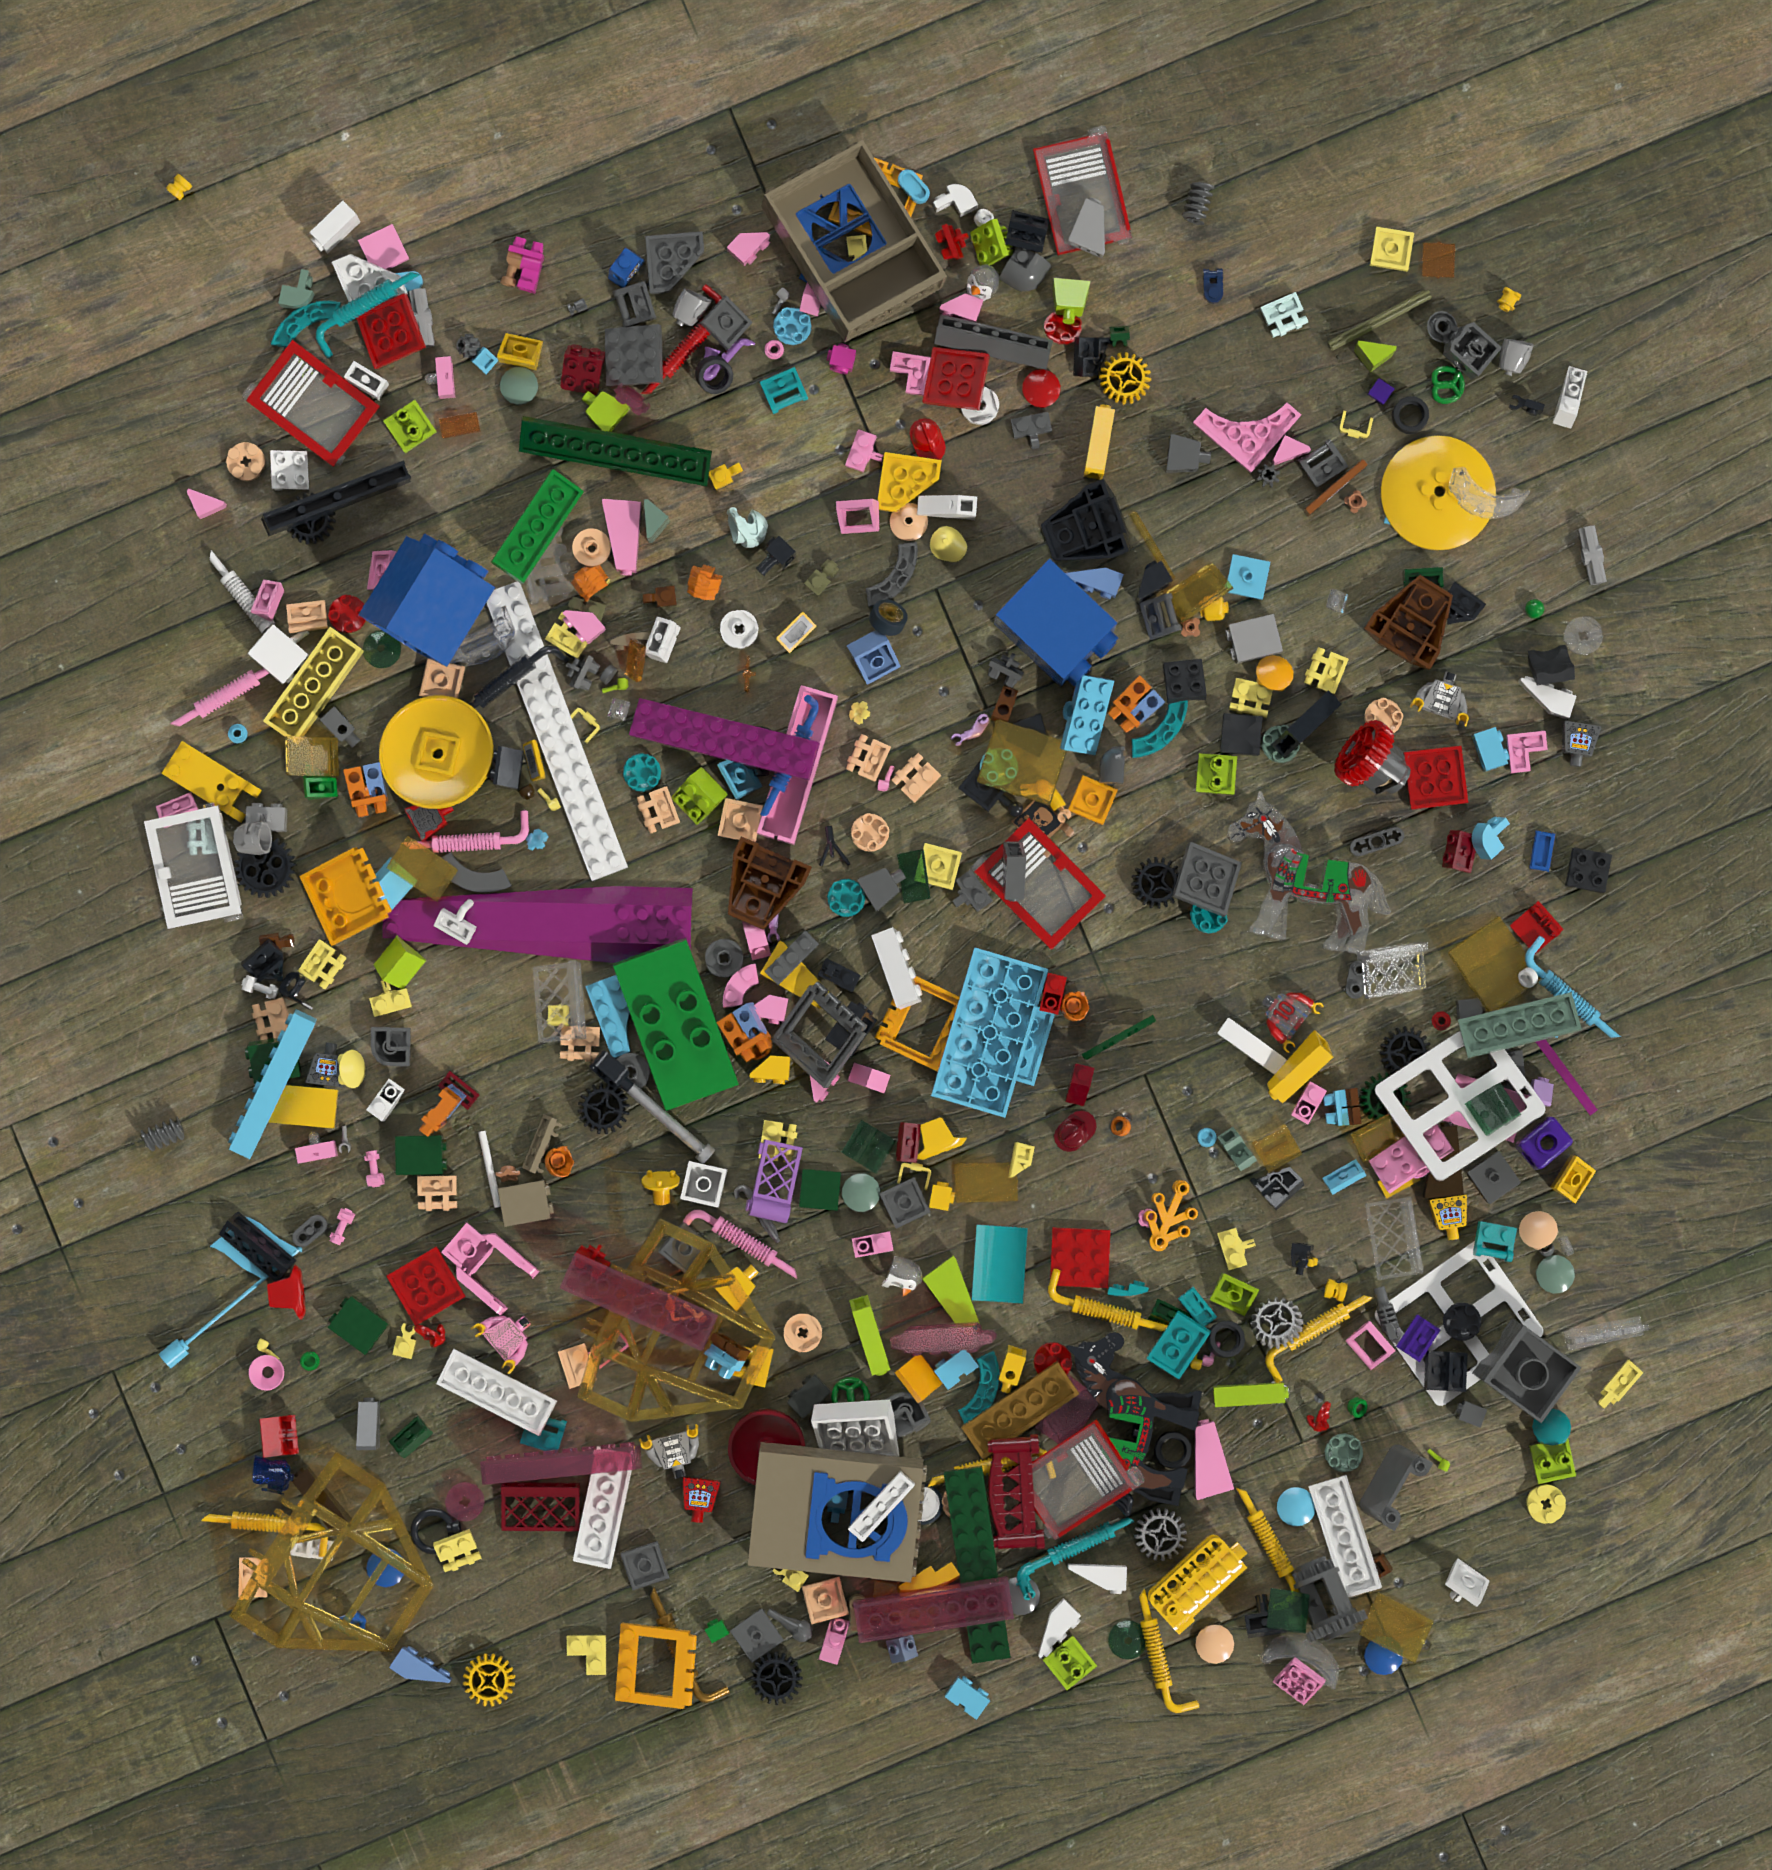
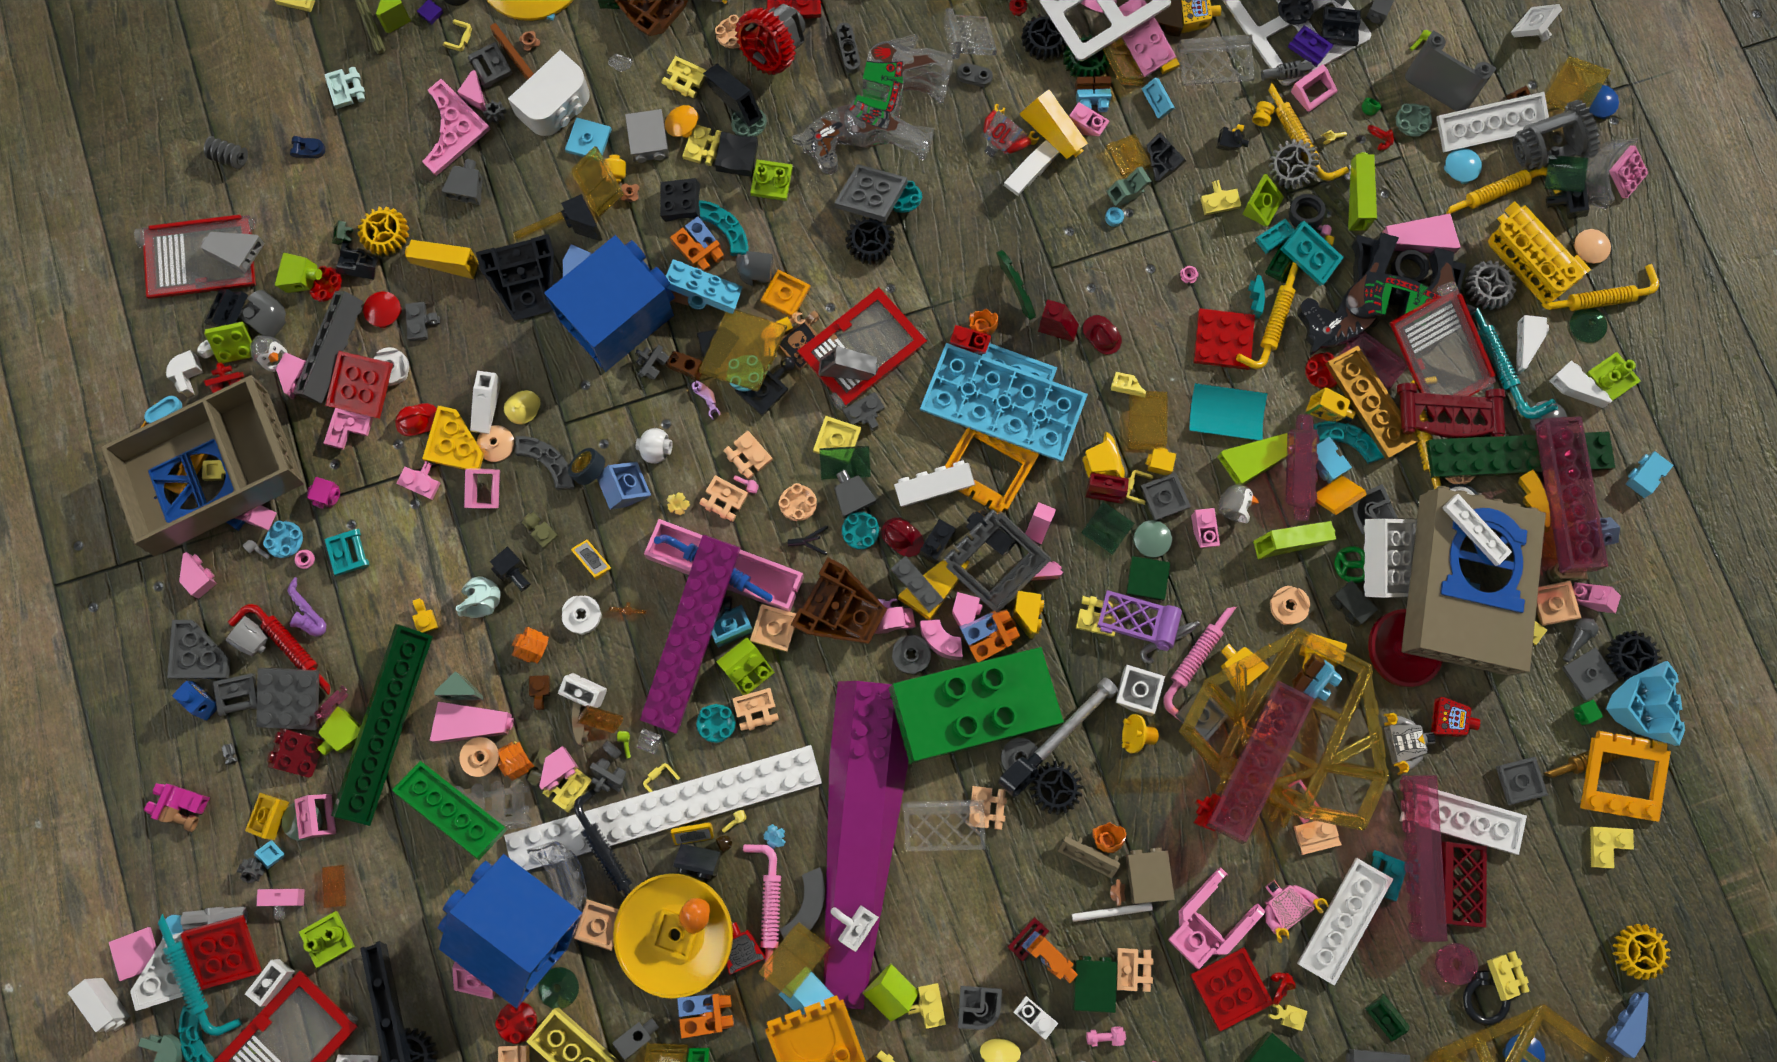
camera: 85 degrees left, 10 degrees down
light yellow plate [548,1005,569,1026] -> none
medium azure plate [585,975,631,1058] -> none
black tyre [695,356,733,394] -> none
dark grey tile [700,295,753,350] -> none
orange piece [1111,1116,1131,1136] -> none
dark grey plate [1139,593,1182,640] -> none
light orange plant [1144,1180,1198,1251] -> none
none -> bright pink tile [294,794,336,839]
none -> white brick [508,50,590,136]
none -> white plant [636,428,672,464]
none -> orange hair [679,898,710,934]
none -> dark red piece [881,518,924,557]
none -> light yellow hand [1321,130,1347,144]
none -> medium azure brick [1606,661,1685,746]

